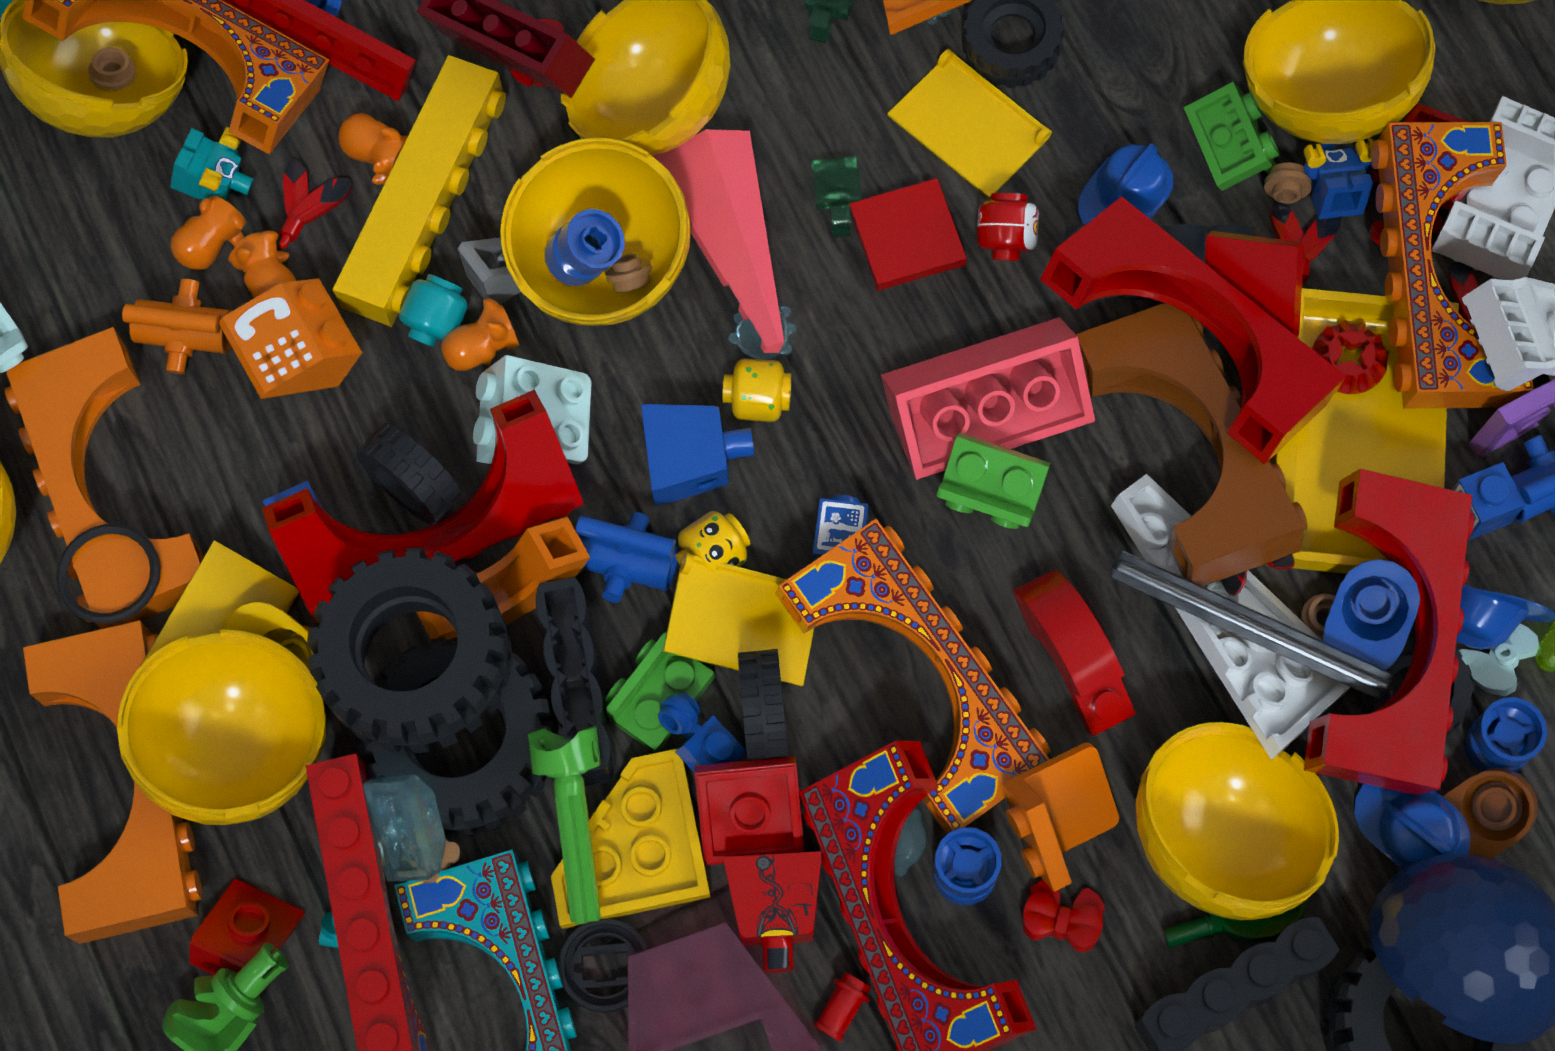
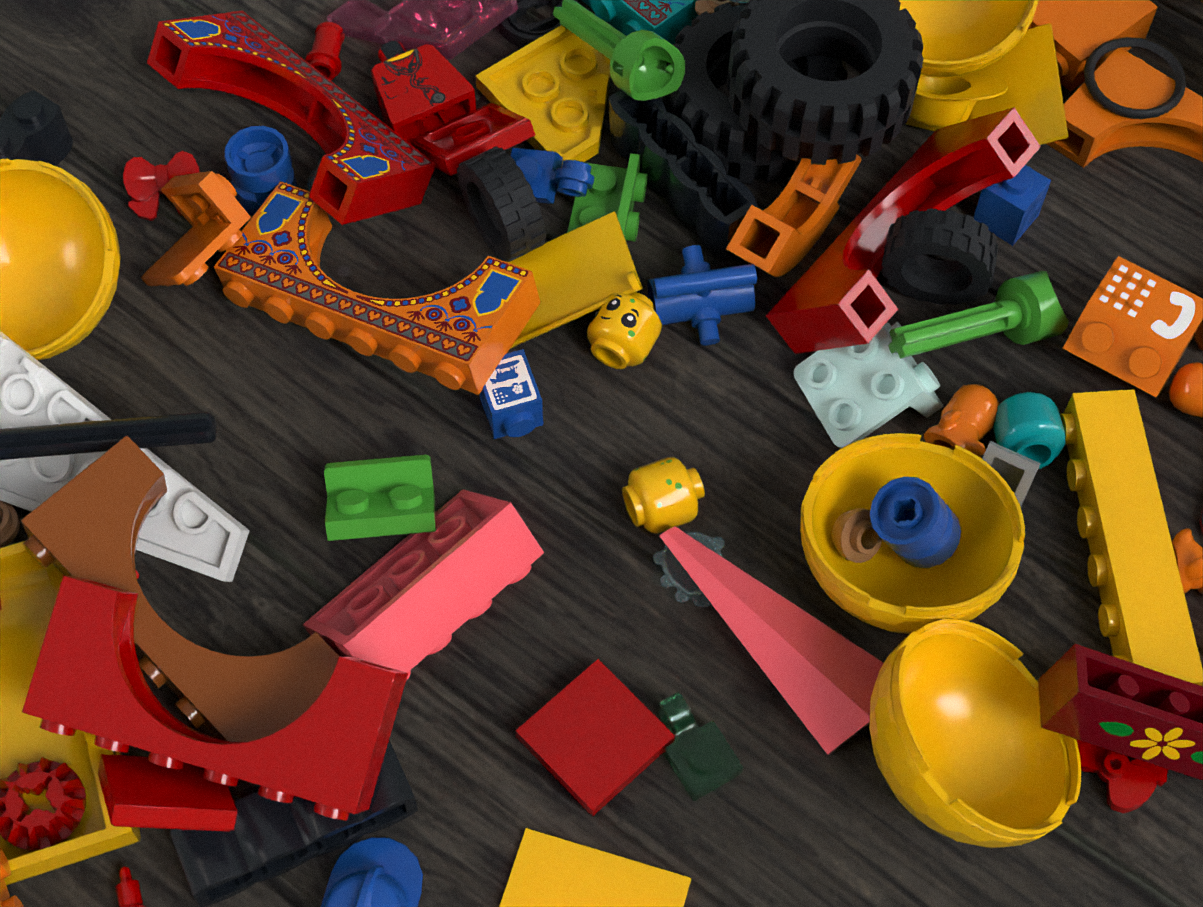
camera: 150 degrees right, 10 degrees down
blue torso [641,404,754,506] -> none
red head [977,193,1039,261] -> none
red arch [1012,569,1136,736] -> none
none -> bright green piece [888,271,1069,359]

